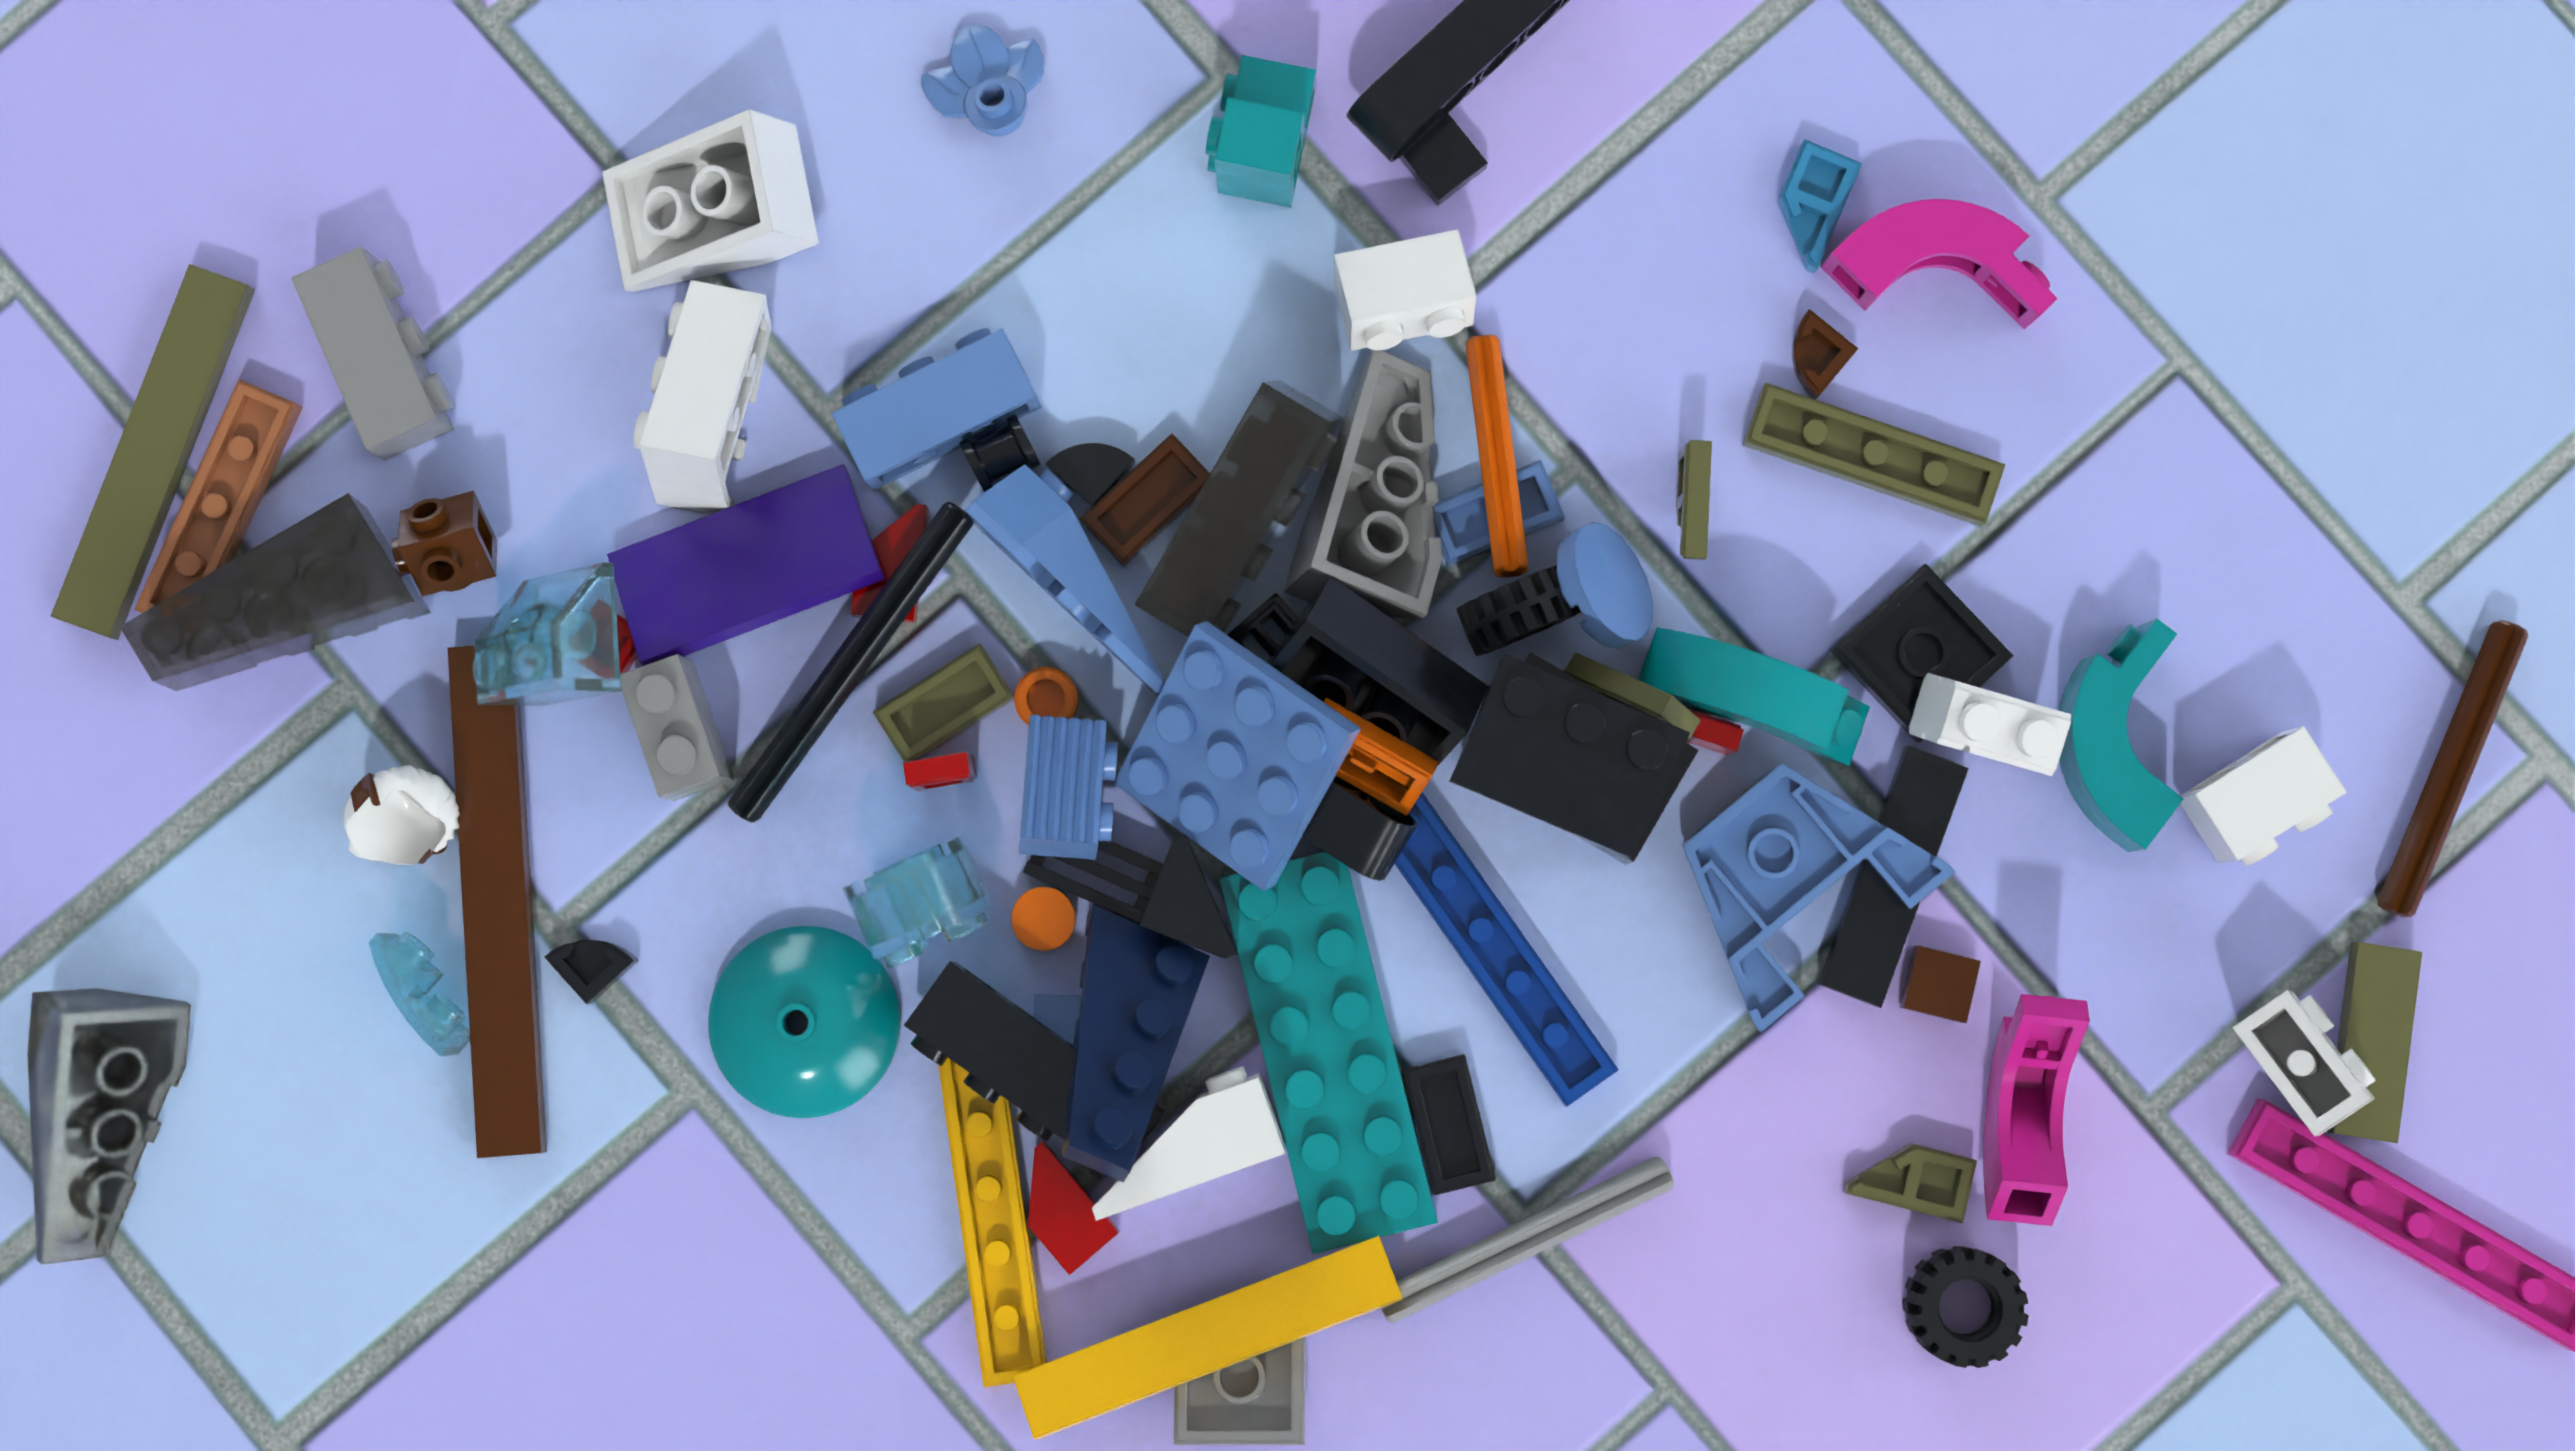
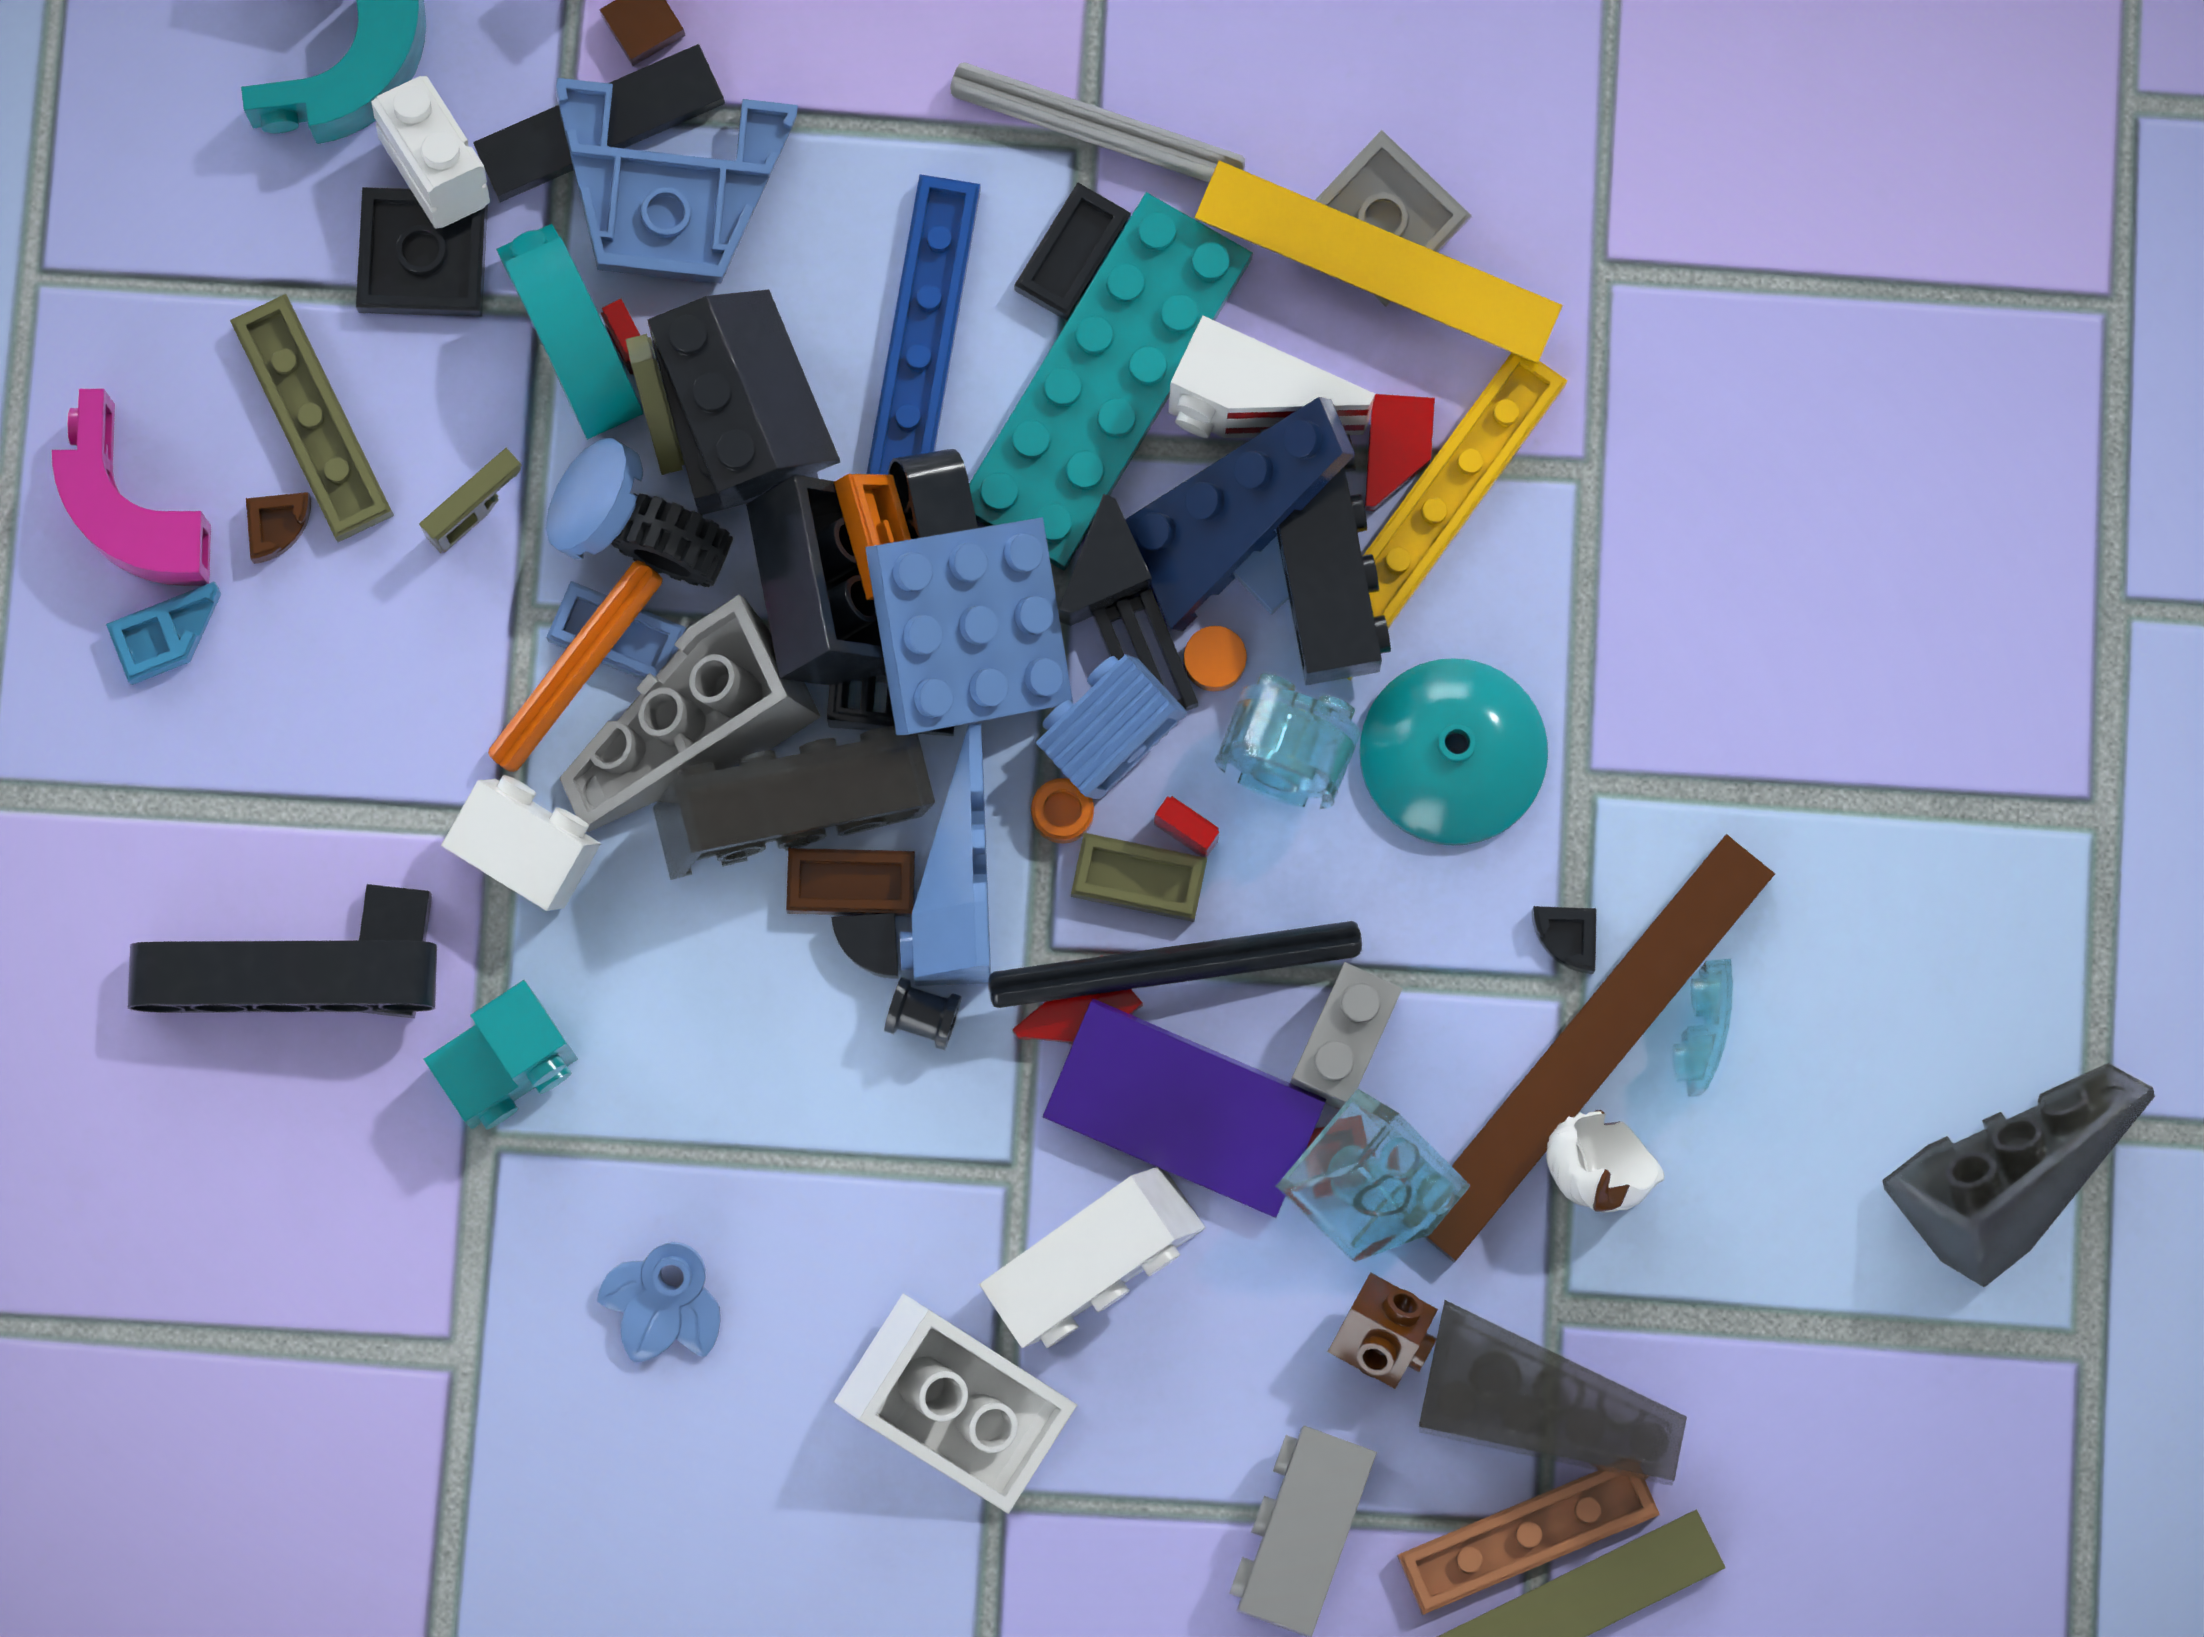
camera: 140 degrees left, 5 degrees down
medium blue brick [831,328,1042,491] -> none

